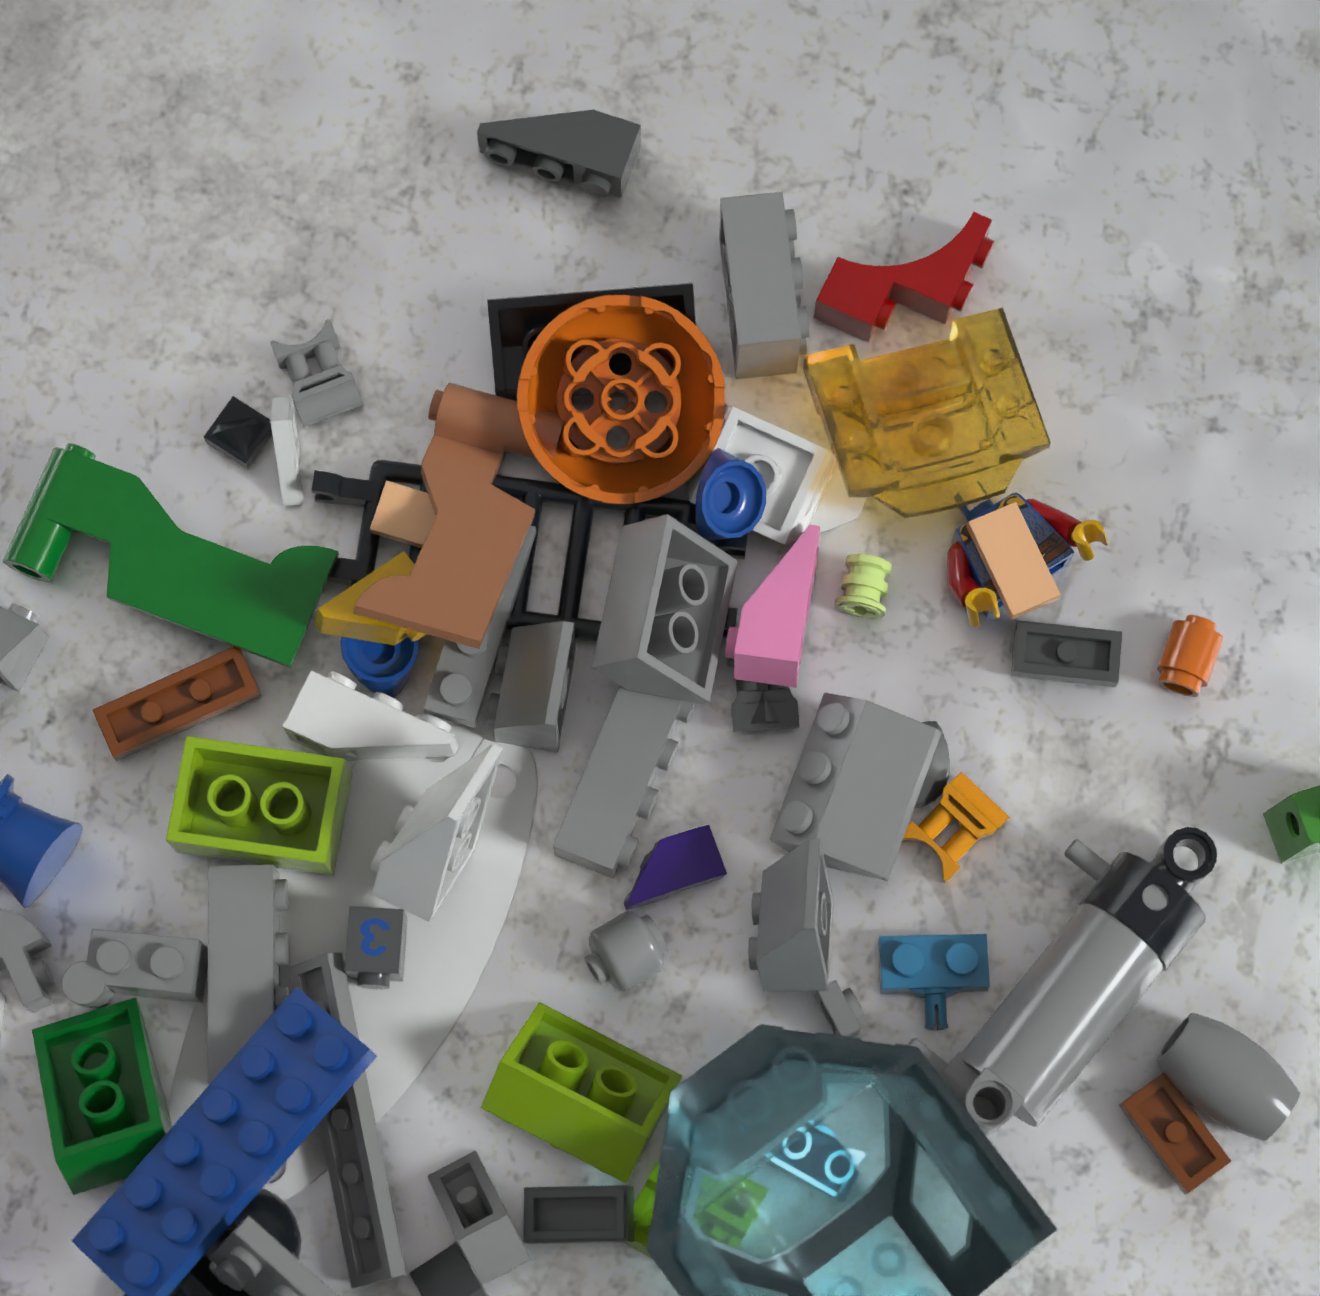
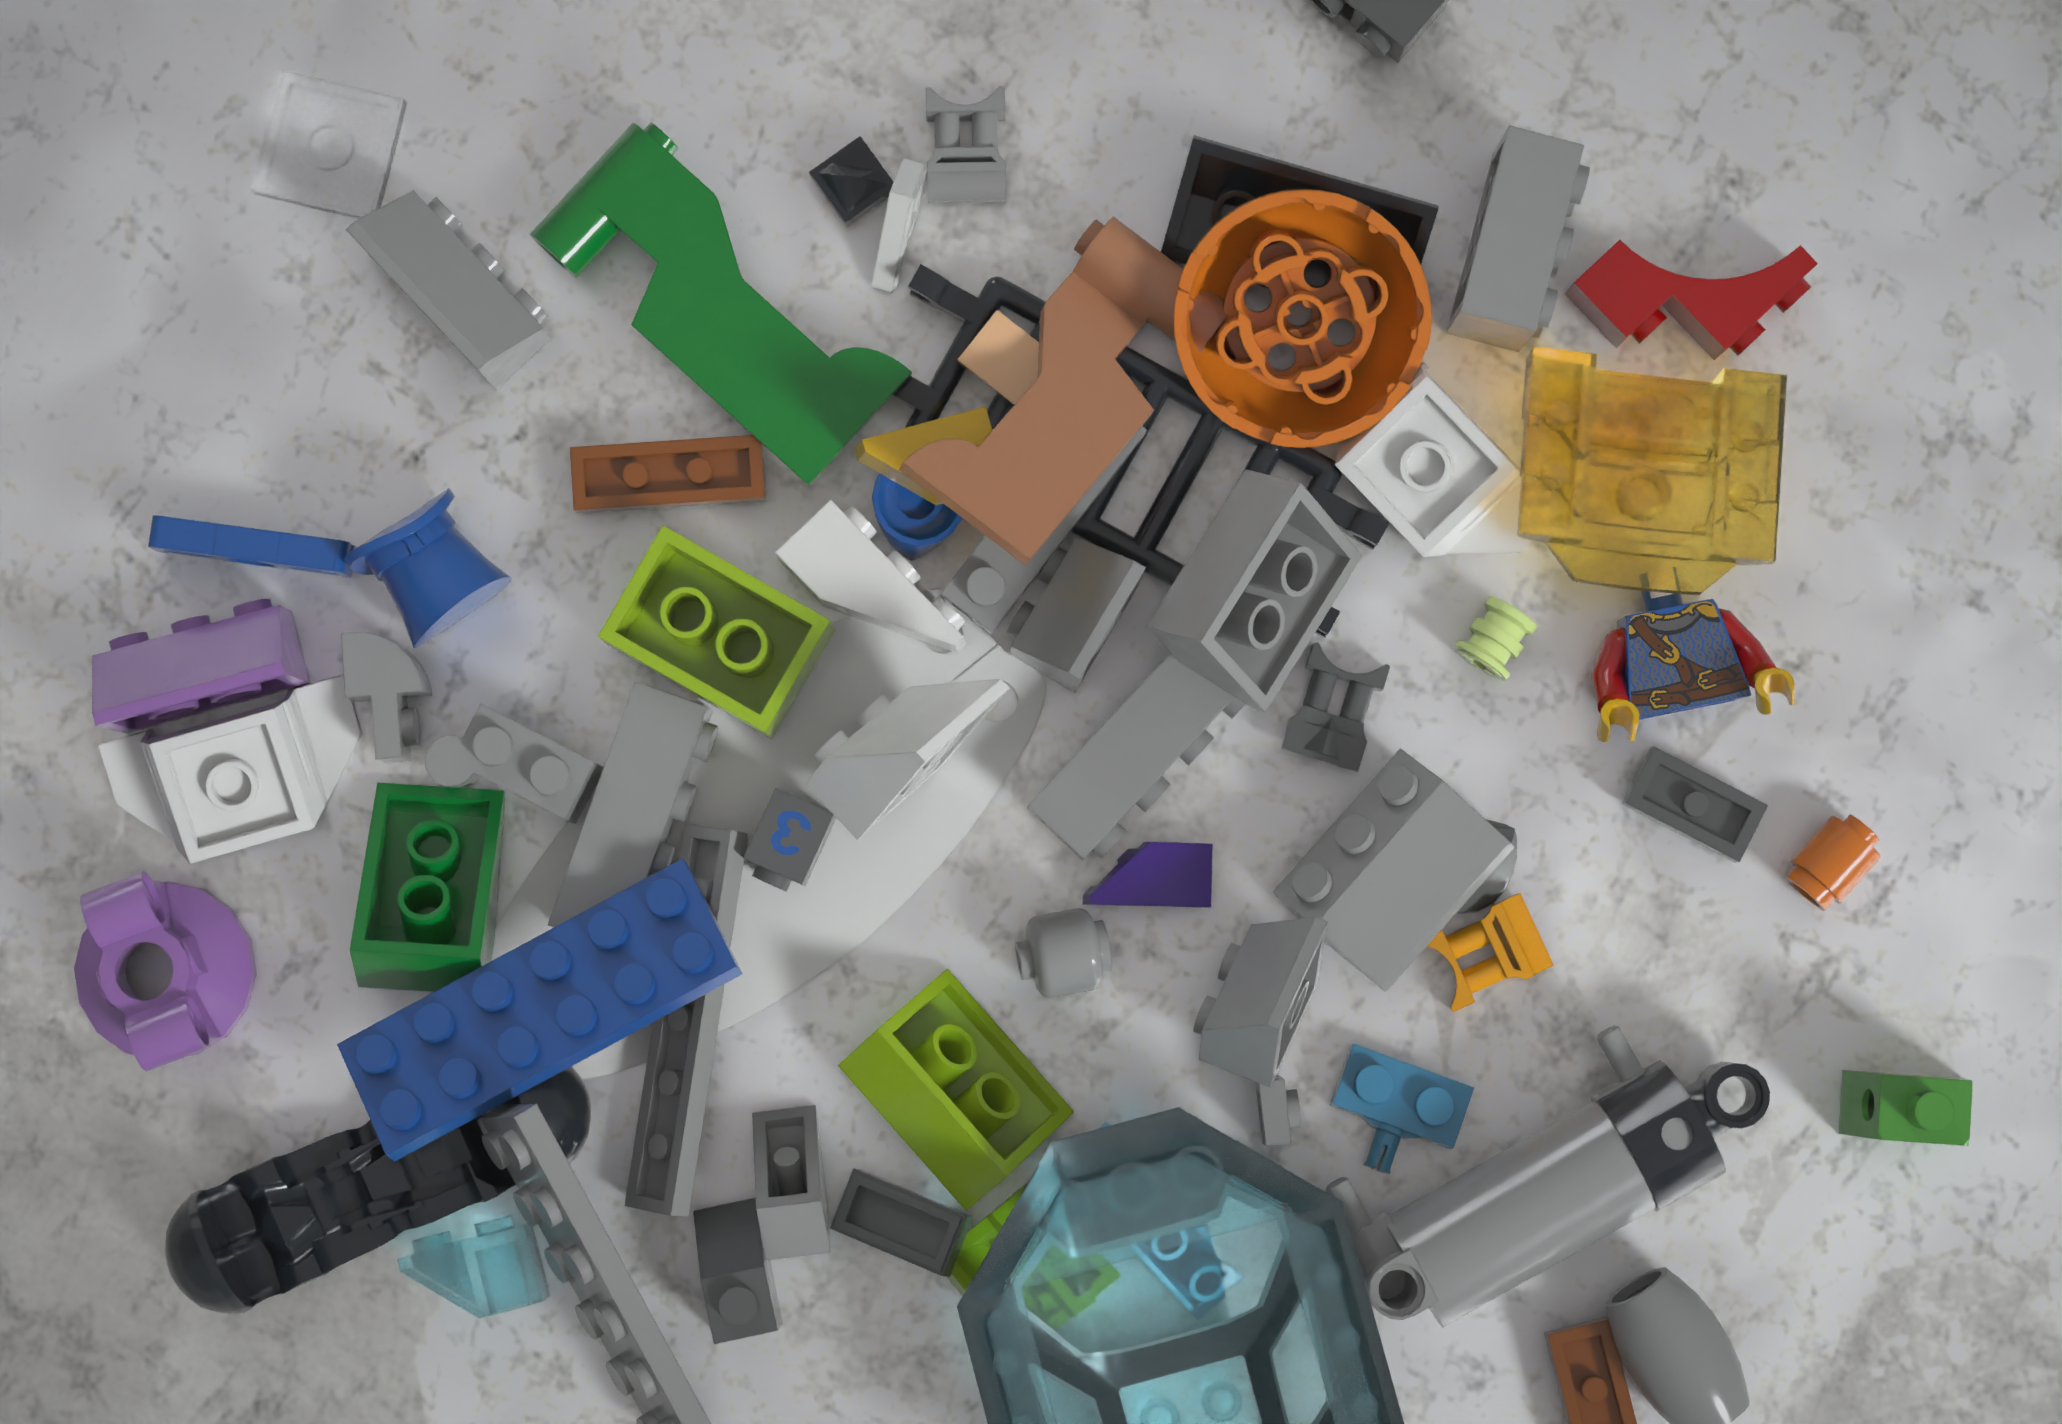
camera: 20 degrees right, 10 degrees up
blue piece [695,448,766,540] -> none
bright pink slope [725,525,820,688] -> none
light nougat tile [966,502,1061,620] -> none

